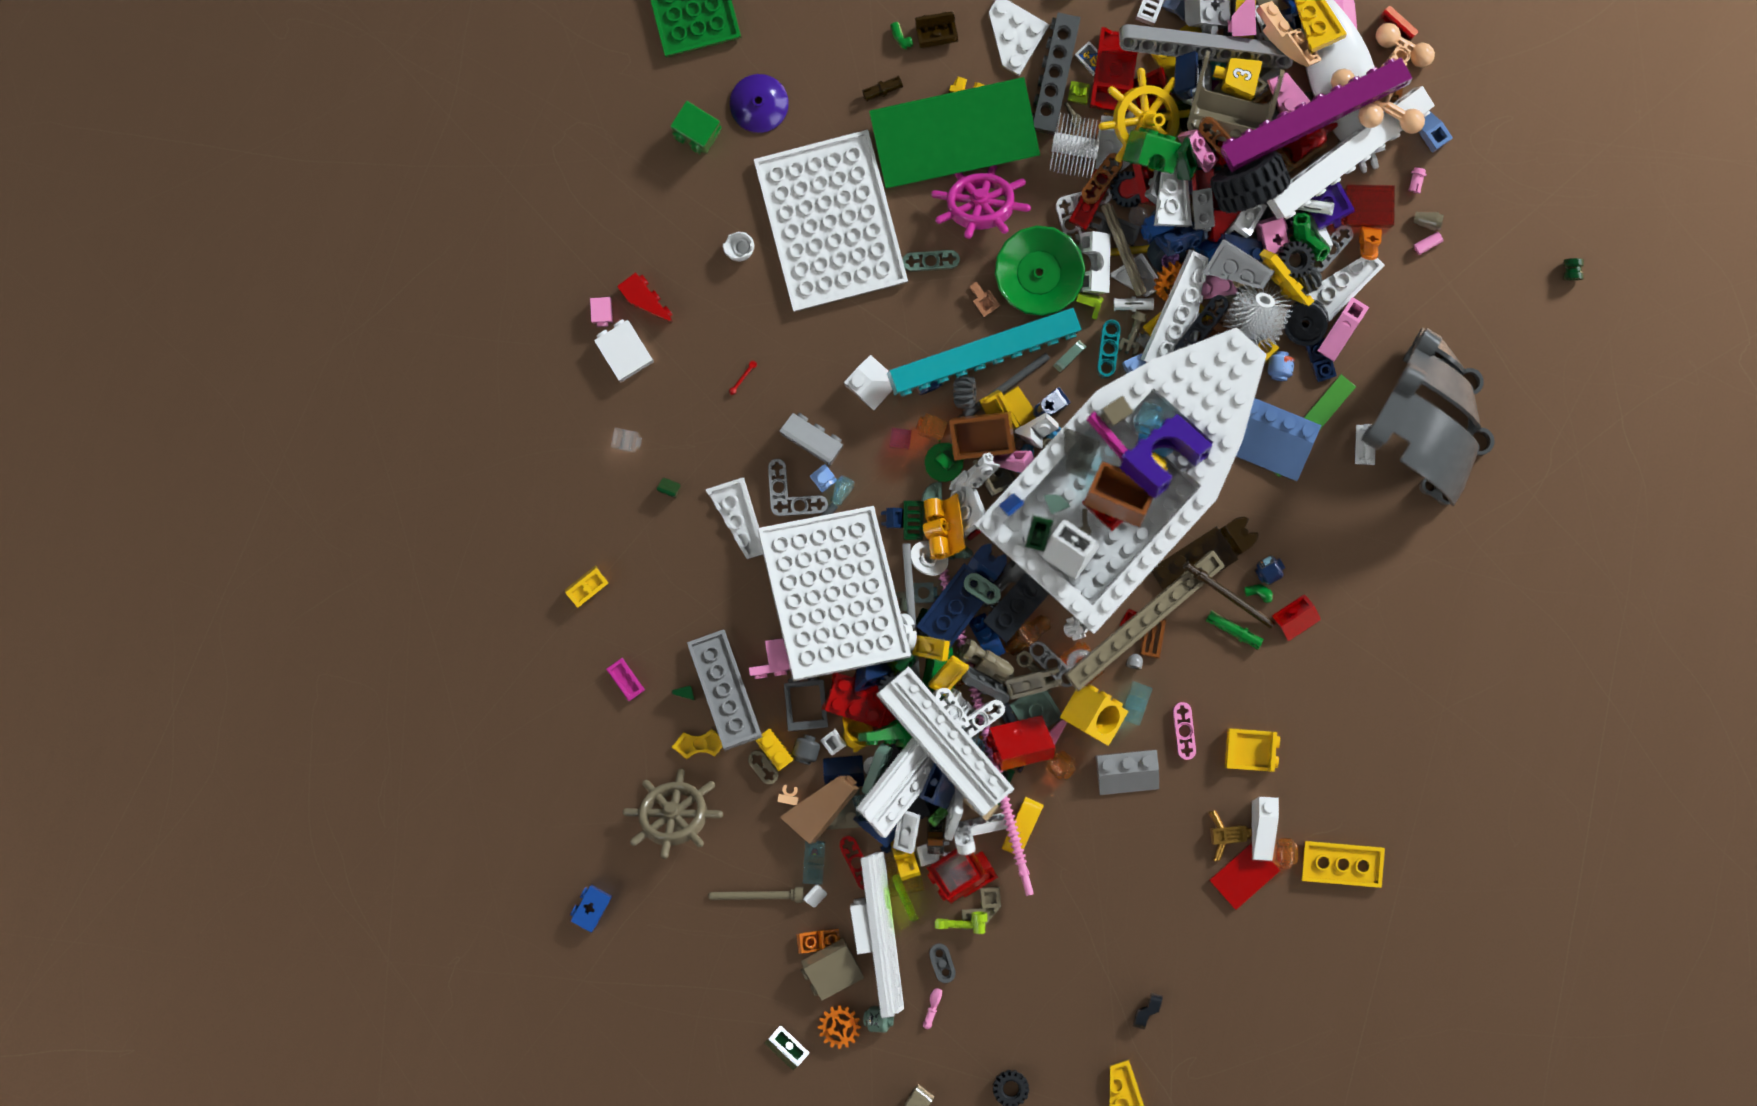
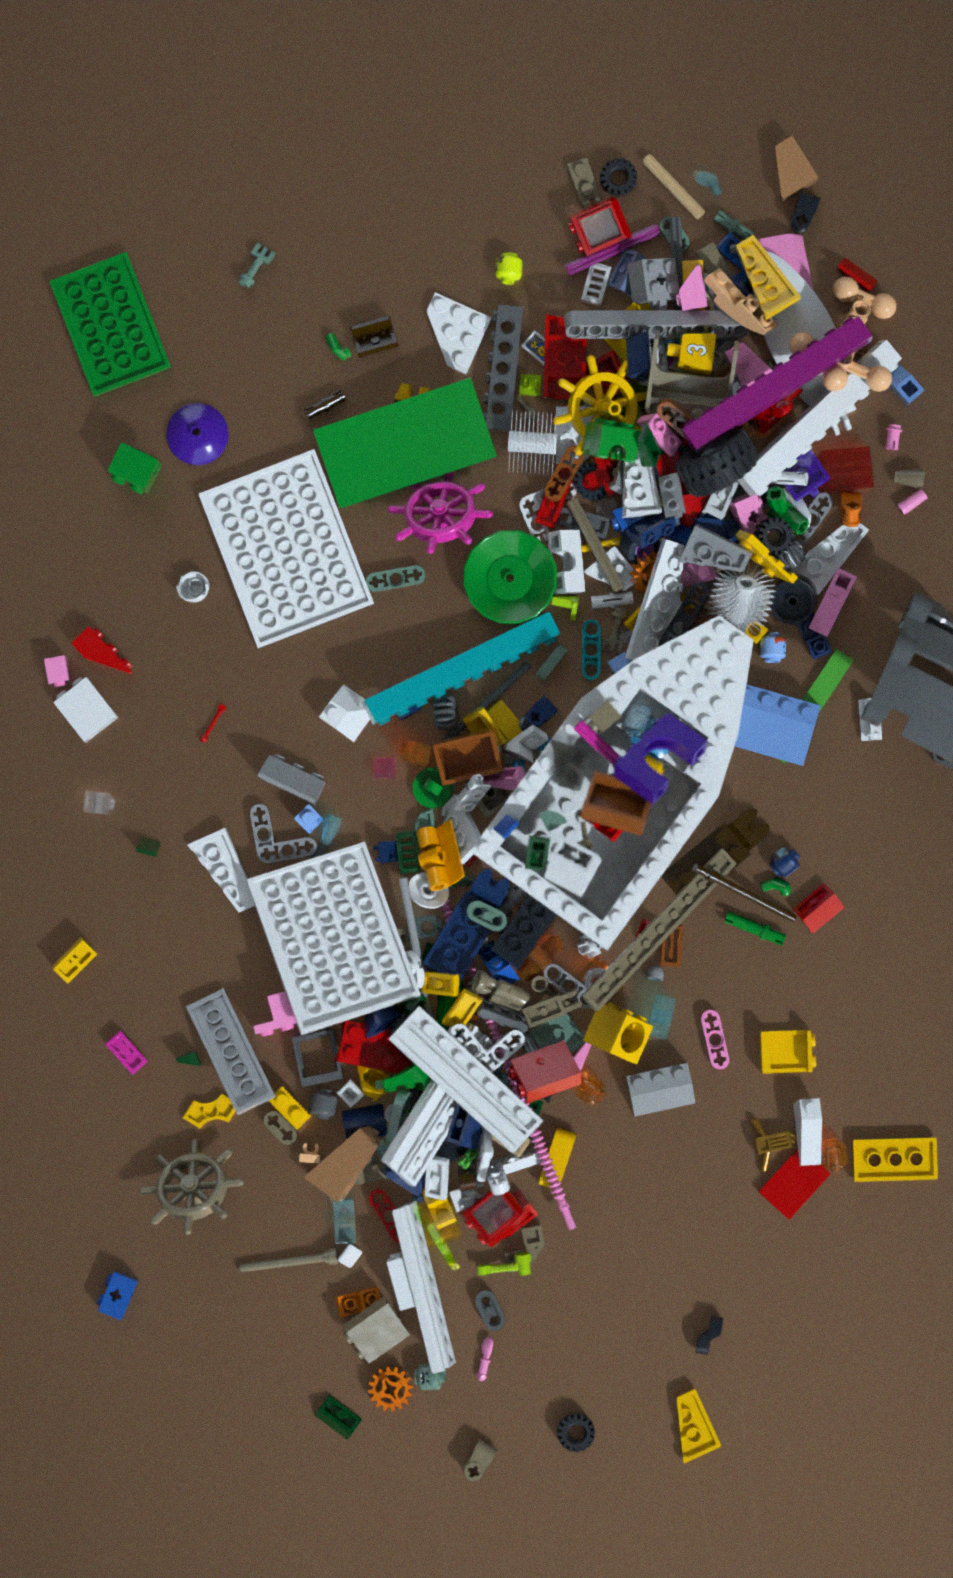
camera: 10 degrees left, 0 degrees up
nougat plate [969,282,1000,317] -> none

